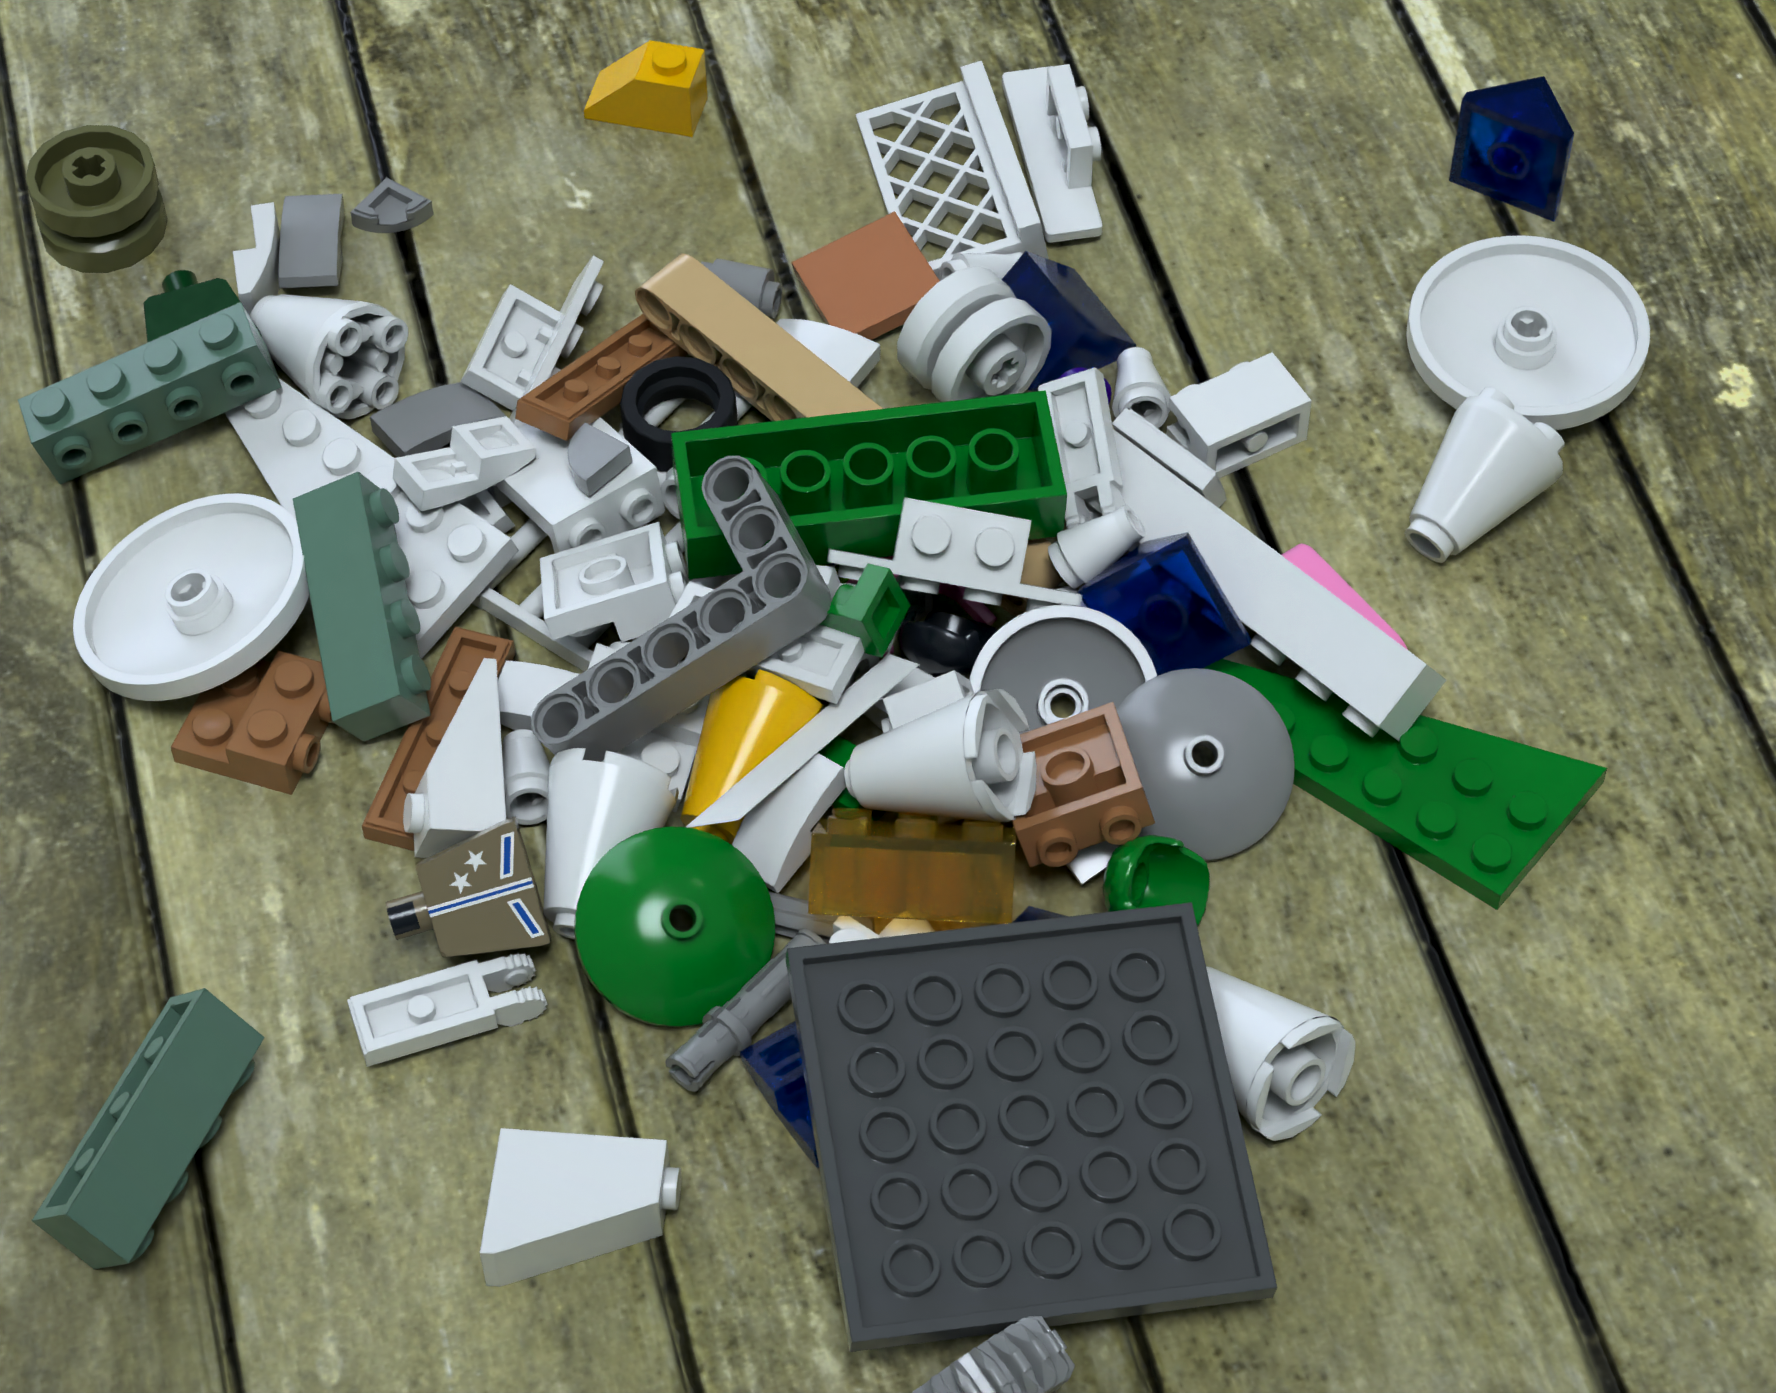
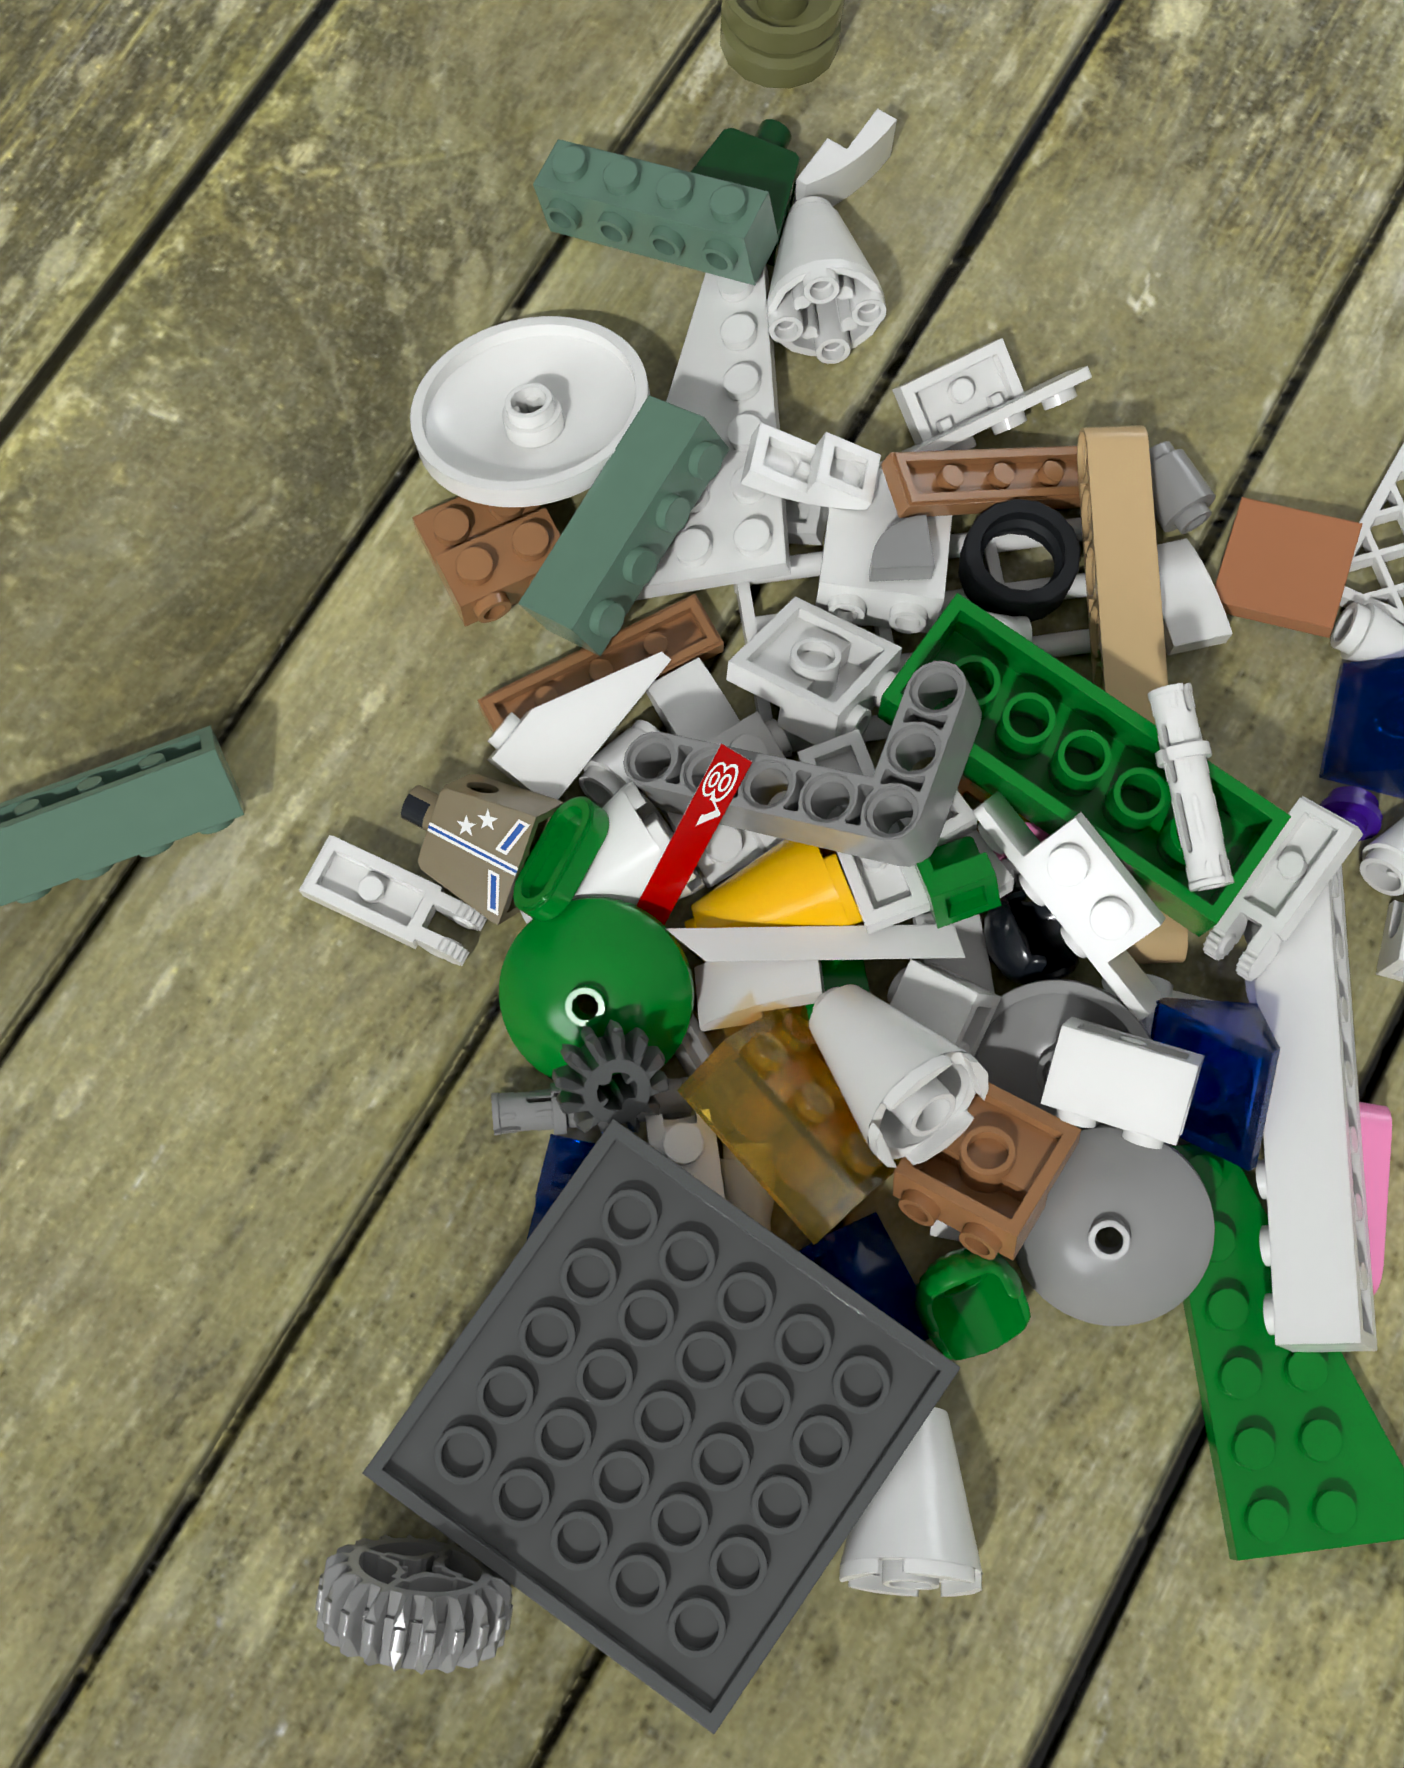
camera: 40 degrees right, 20 degrees up
light grey slope [278,194,345,288] -> none
light grey tile [350,177,434,233] -> none
light grey slope [370,382,506,457] -> none
white slope [480,1128,681,1287] -> none
yellow slope [584,40,708,137] -> none
white wheel [897,266,1052,402] -> none
white cone [1048,505,1146,589] -> none
white tile [1112,408,1227,508] -> none
none -> green tile [513,796,609,922]
none -> dark grey gear [552,1019,669,1134]
none -> red sticker [636,743,752,925]
none -> white brick [1040,1017,1204,1149]
none -> white pin [1148,683,1234,892]

